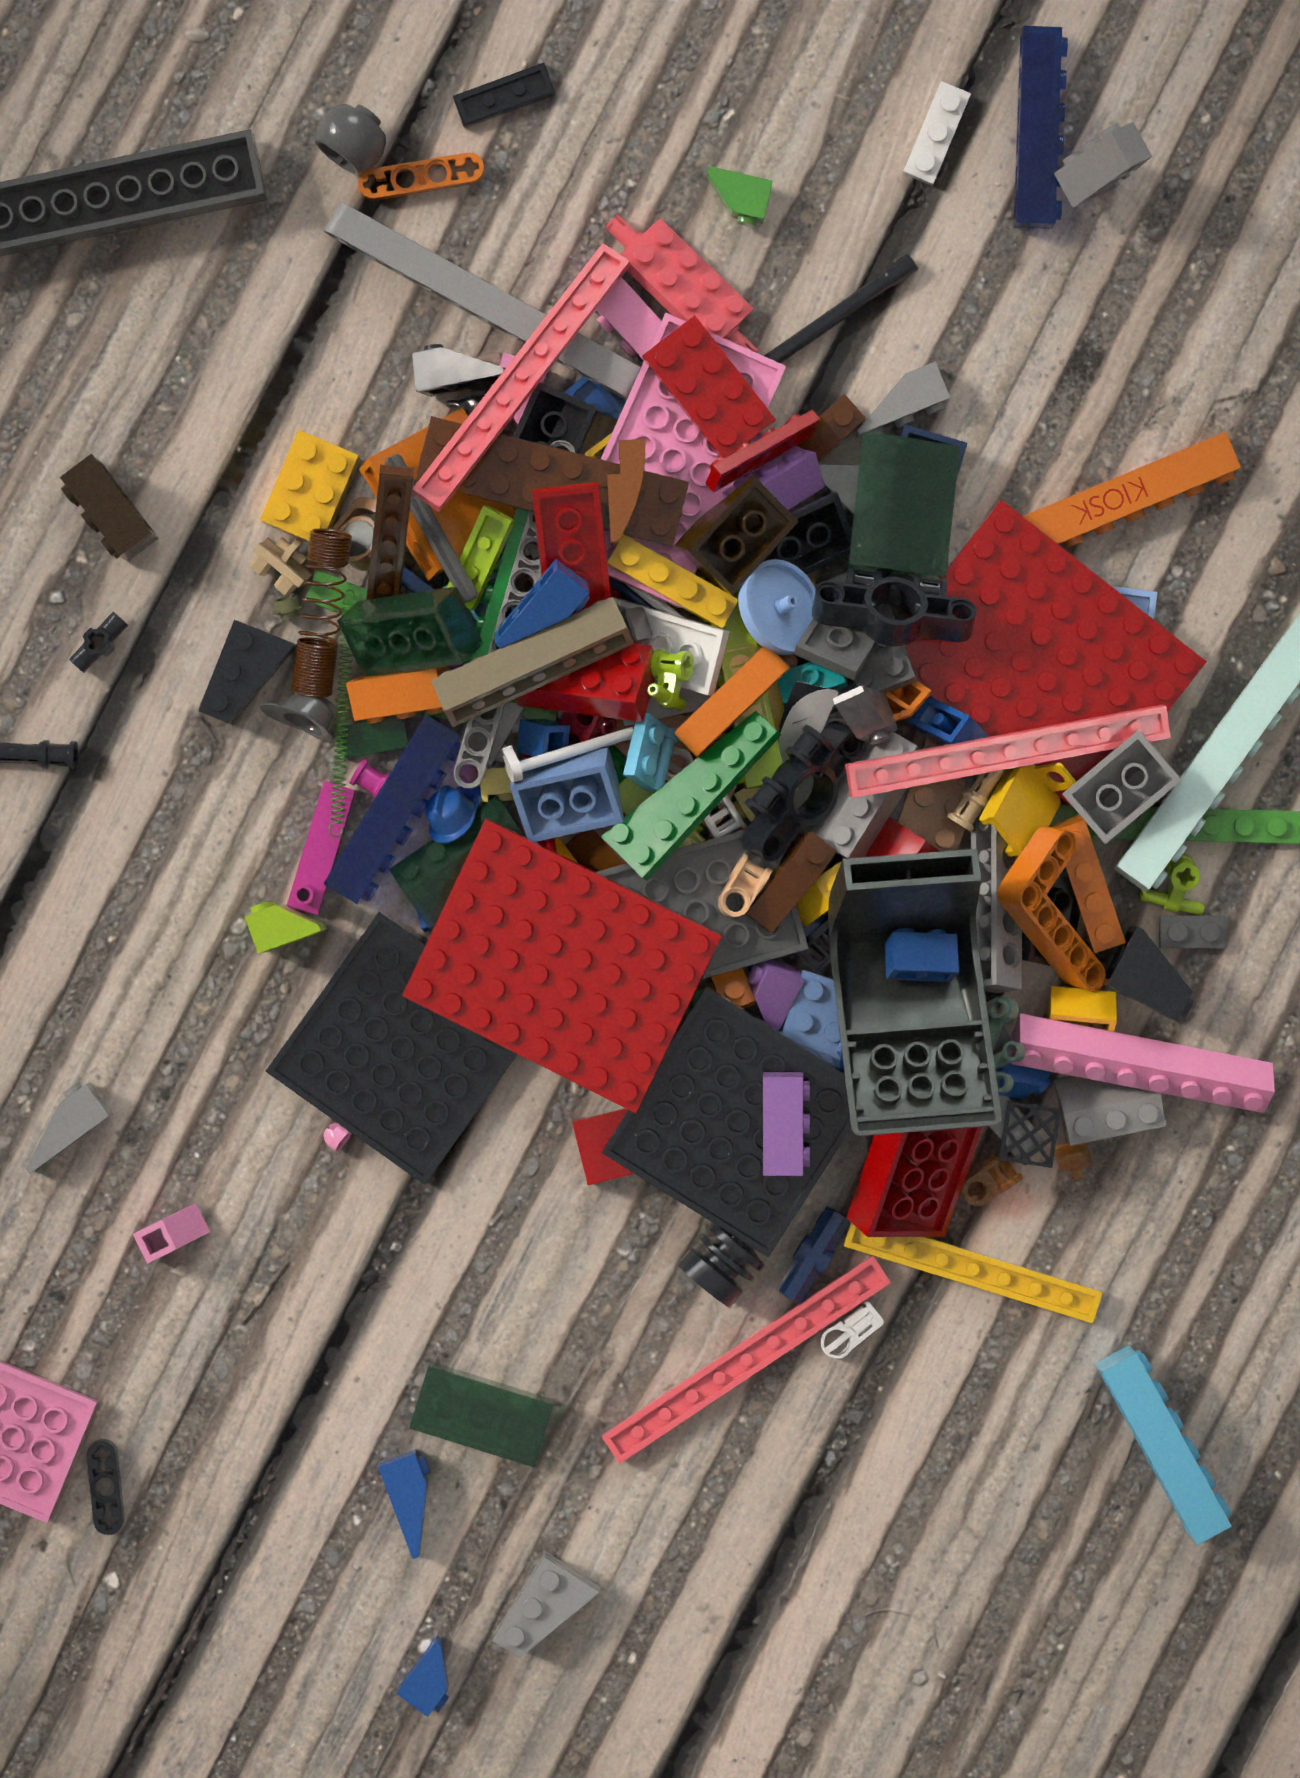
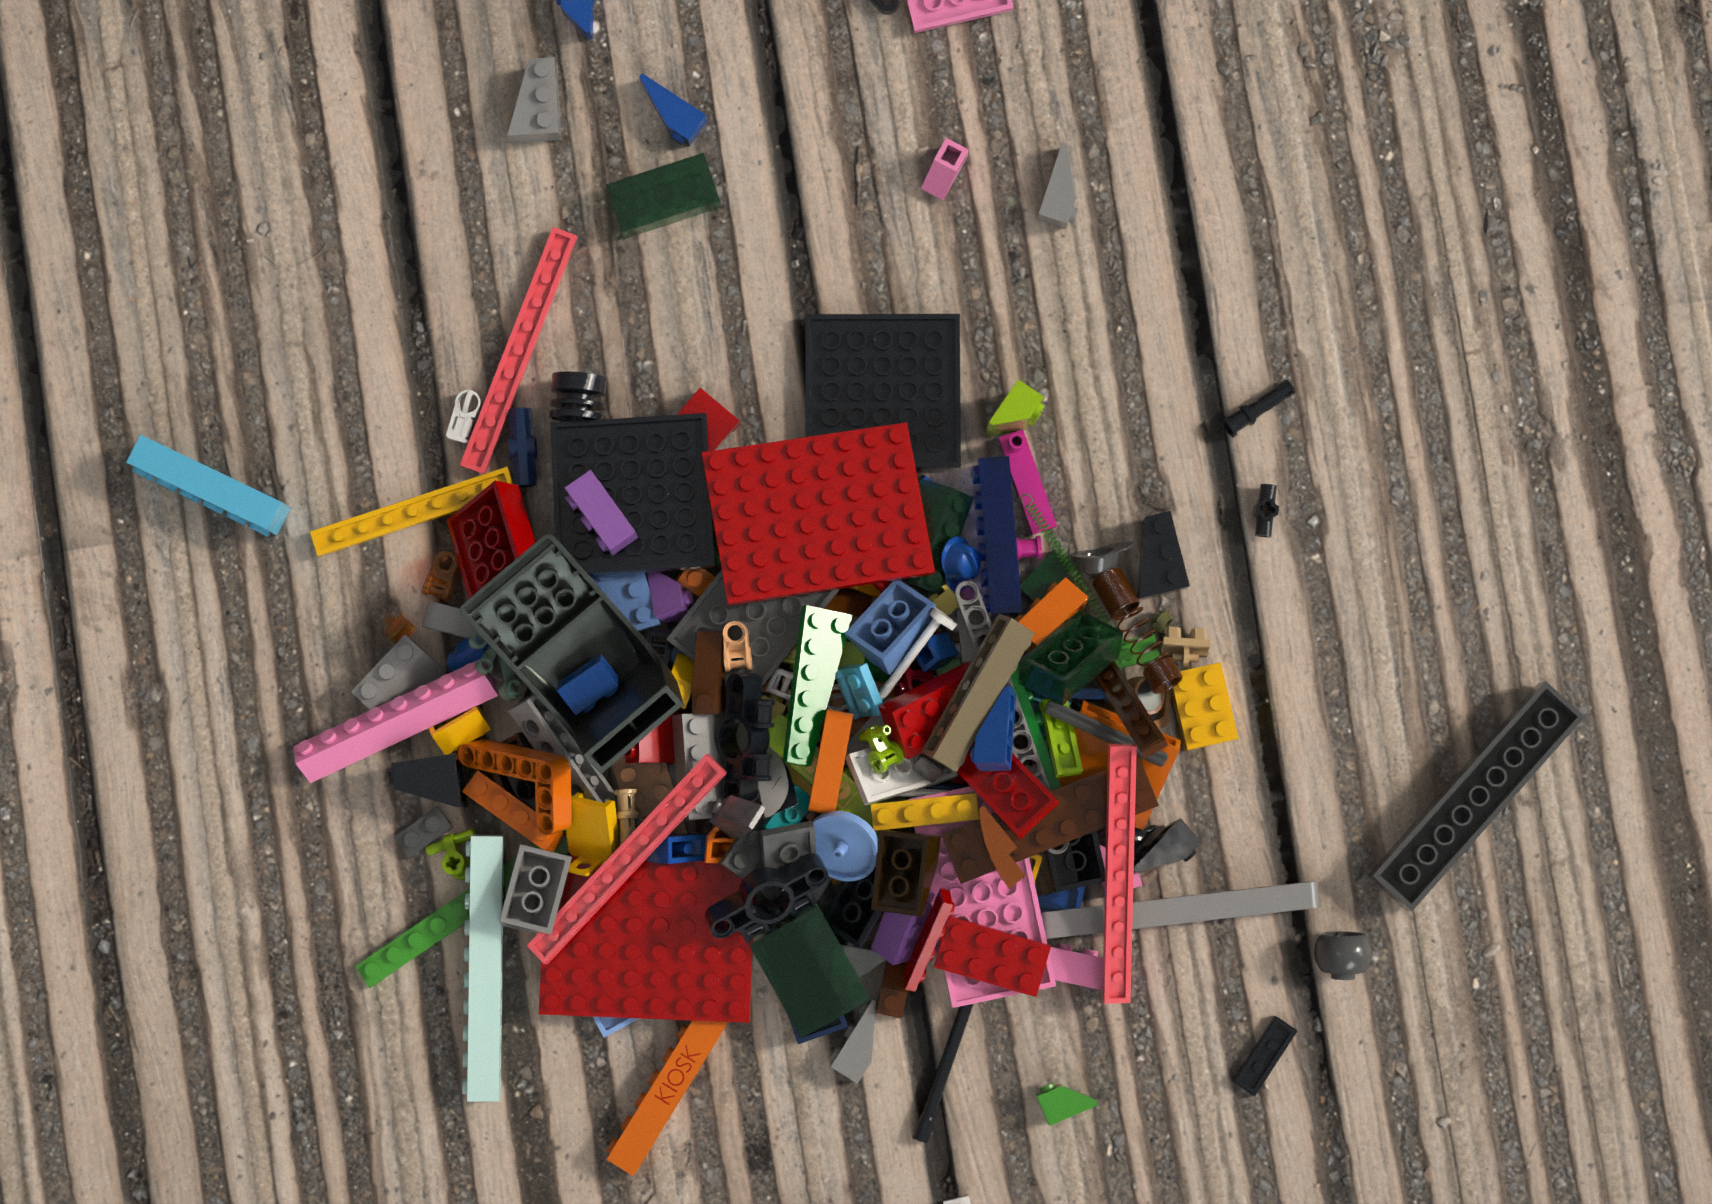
camera: 145 degrees right, 5 degrees down
dark brown brick [60,454,159,562] -> none
bright pink hinge [323,1123,352,1152] -> none
orange beam [358,153,485,201] -> none
coral plate [604,213,759,353] -> none
black window [998,1101,1061,1168] -> none

